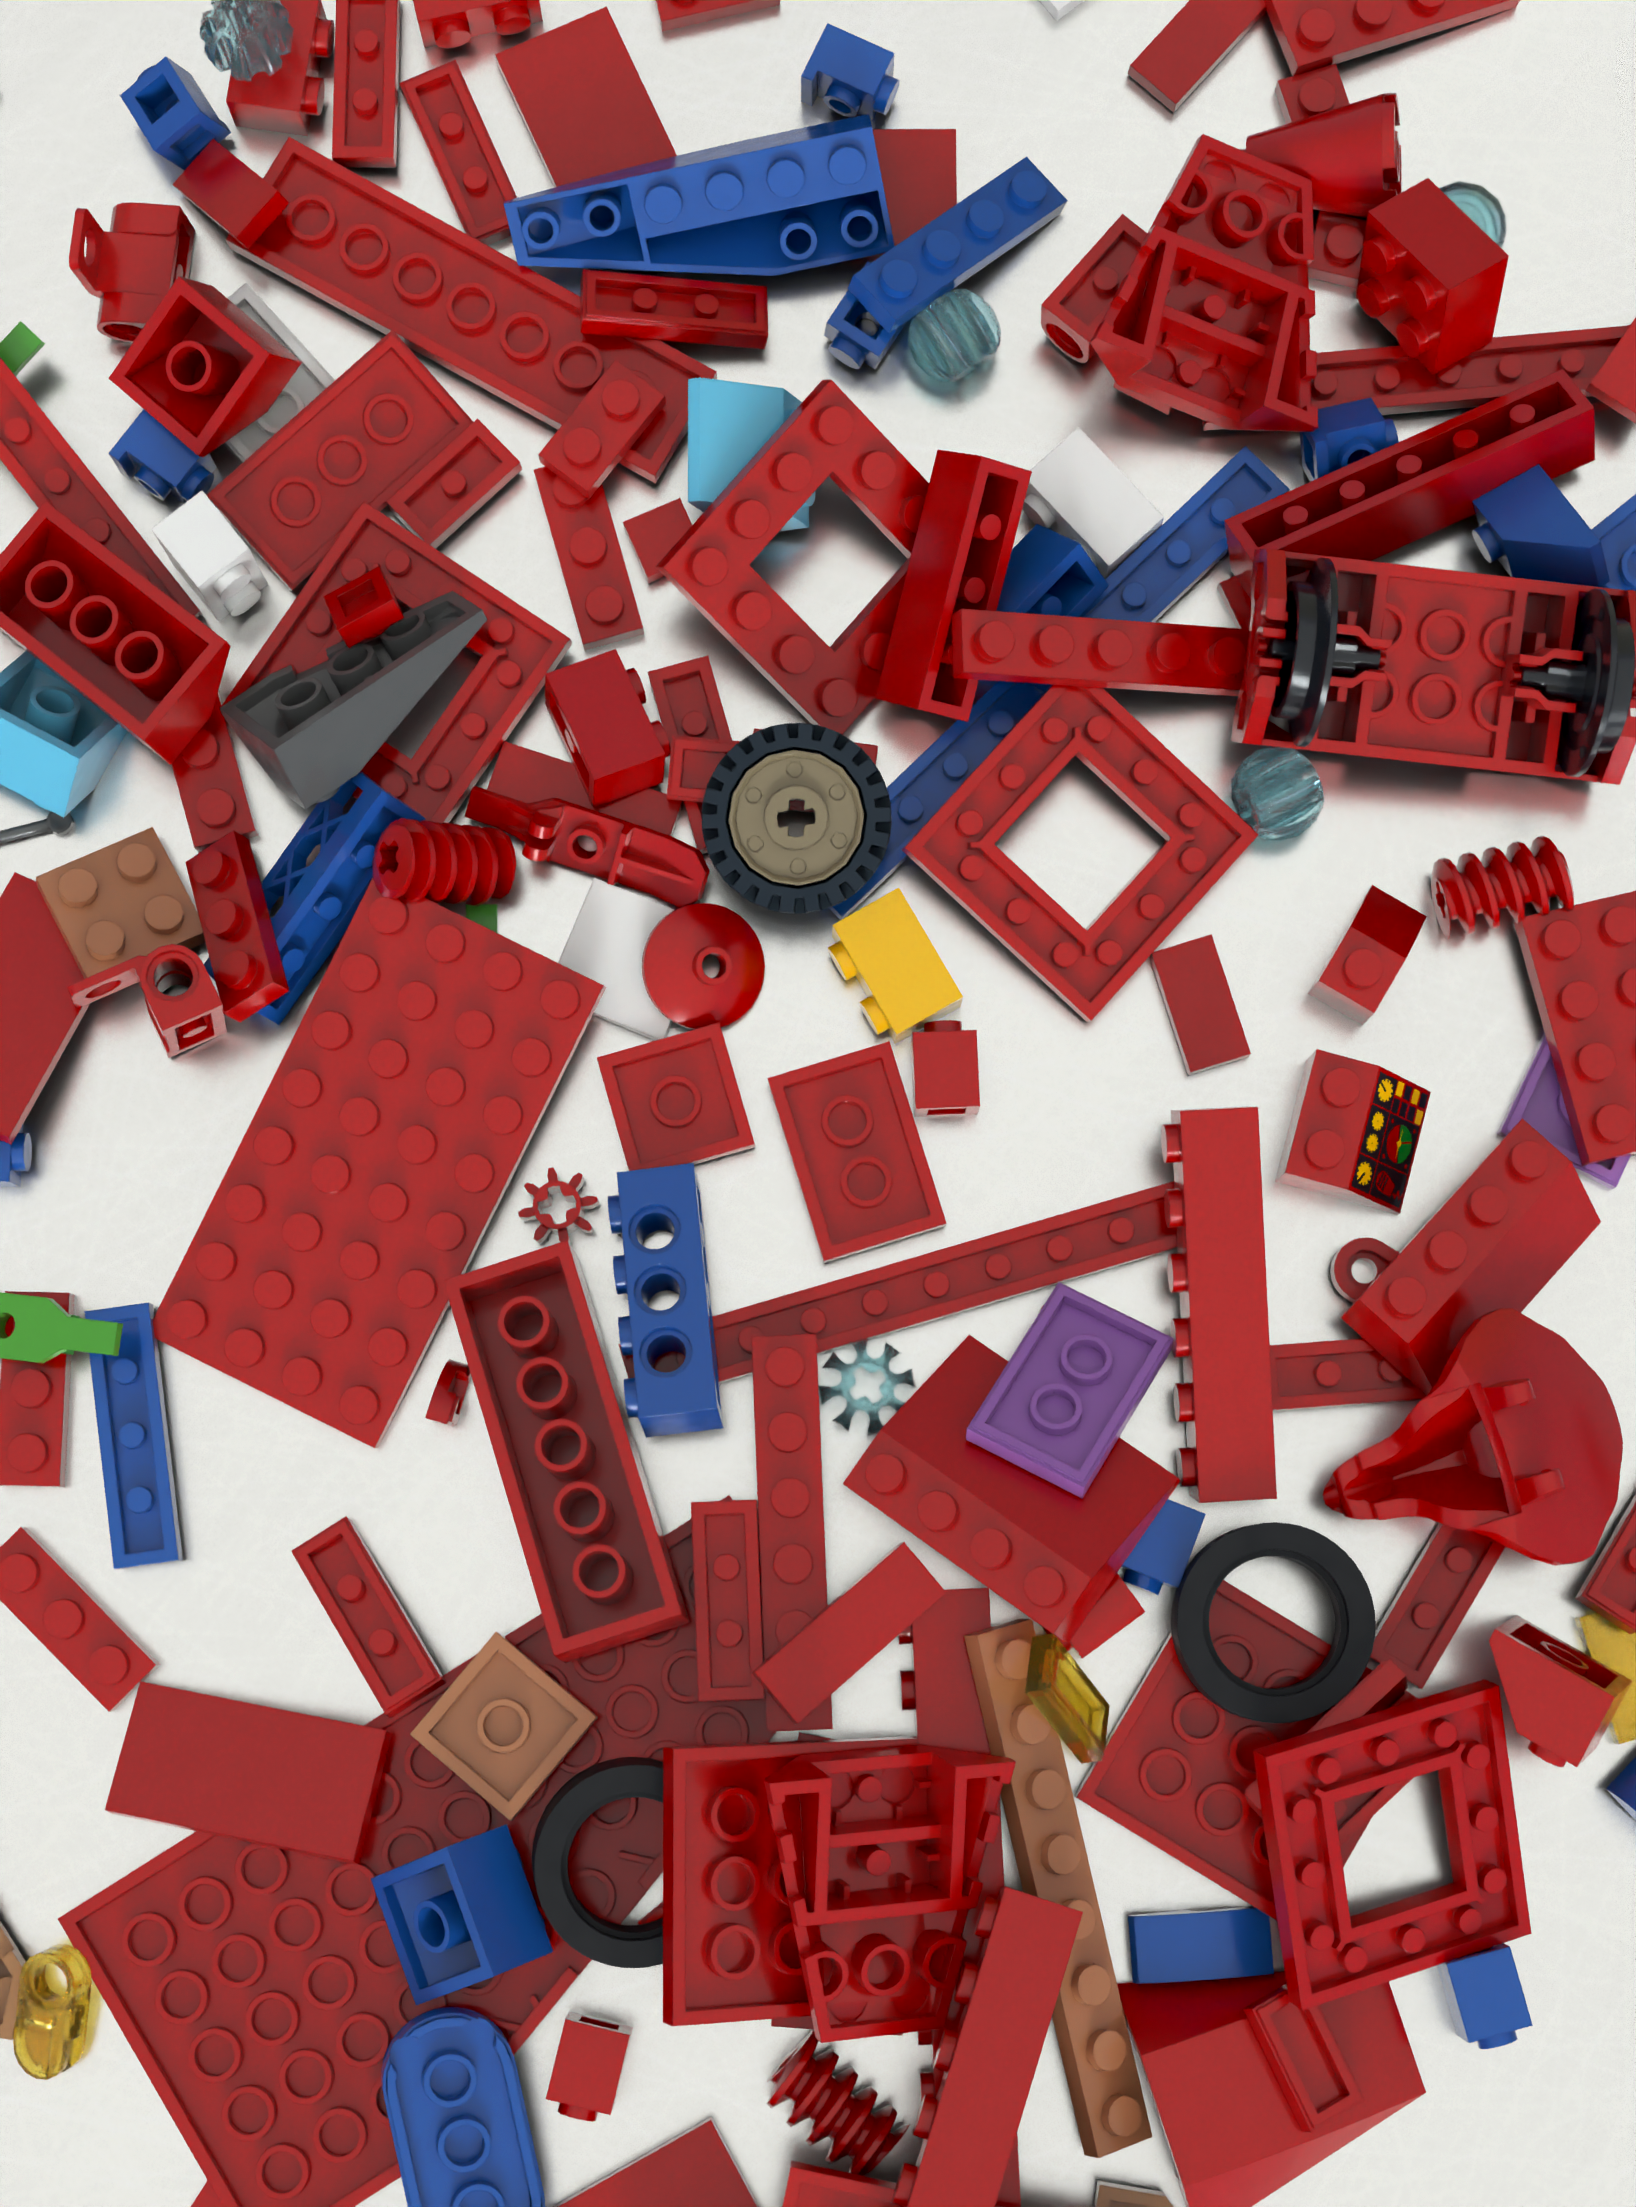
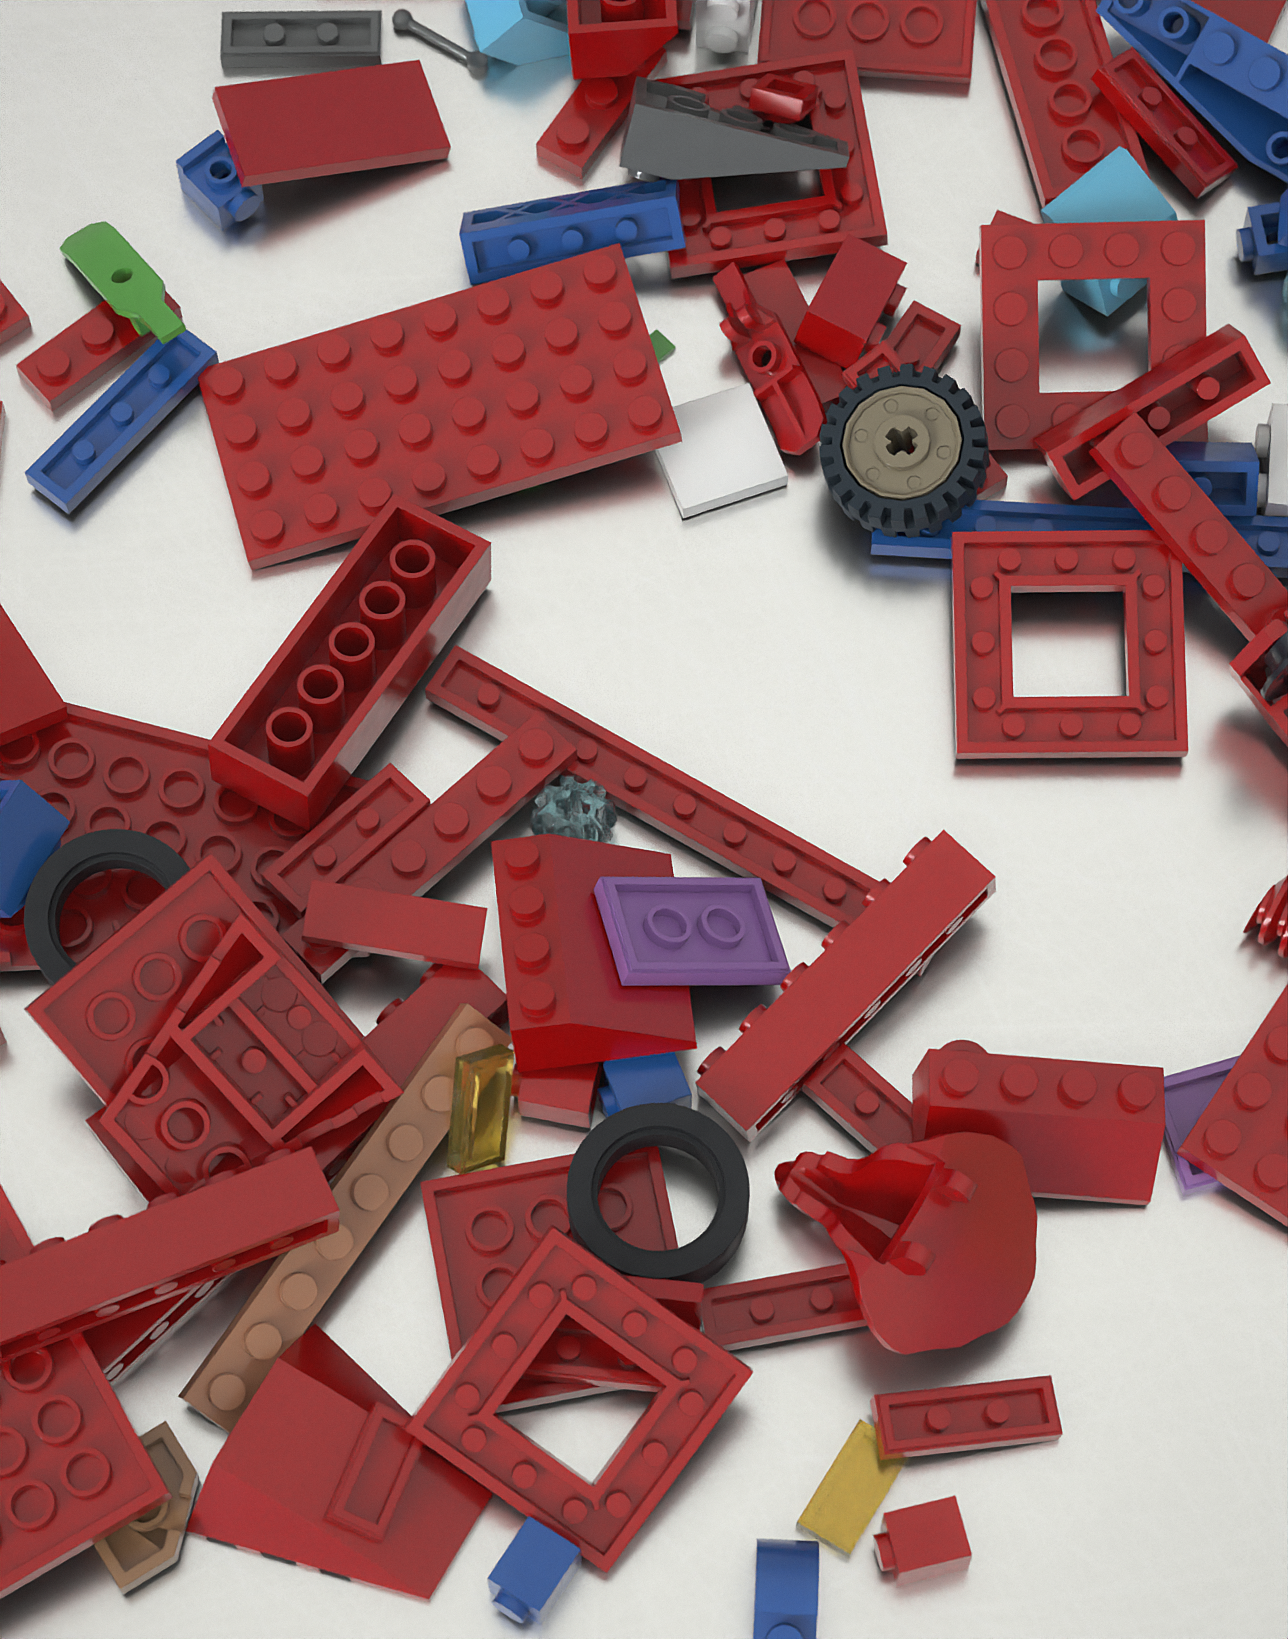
camera: 50 degrees right, 15 degrees down
nougat plate [36,827,205,979] -> none
red piece [68,944,227,1058] -> none
red plate [185,830,289,1023] -> none
red tile [291,1516,447,1718] -> none
red piece [372,818,516,906] -> none
red plate [386,418,522,549] -> none
nougat plate [410,1632,598,1821] -> none
red tile [425,1359,471,1427] -> none
red gear [518,1167,599,1244] -> none
red plate [534,466,644,651] -> none
red plate [538,359,666,499] -> none
red plate [597,1023,755,1171] -> none
blue brick [608,1163,724,1438] -> none
red dish [642,903,765,1029] -> none
red plate [767,1041,947,1263] -> none
red piece [767,2030,910,2176] -> none
yellow brick [828,888,963,1044] -> none
red brick [911,1020,980,1117] -> none
blue slope [1128,1906,1274,1984] -> none
red tile [1149,934,1251,1075] -> none
clear light blue piece [1231,746,1324,841] -> none
red slope [1275,1049,1431,1215] -> none
red slope [1308,885,1427,1025] -> none
red slope [1489,1615,1633,1767] -> none

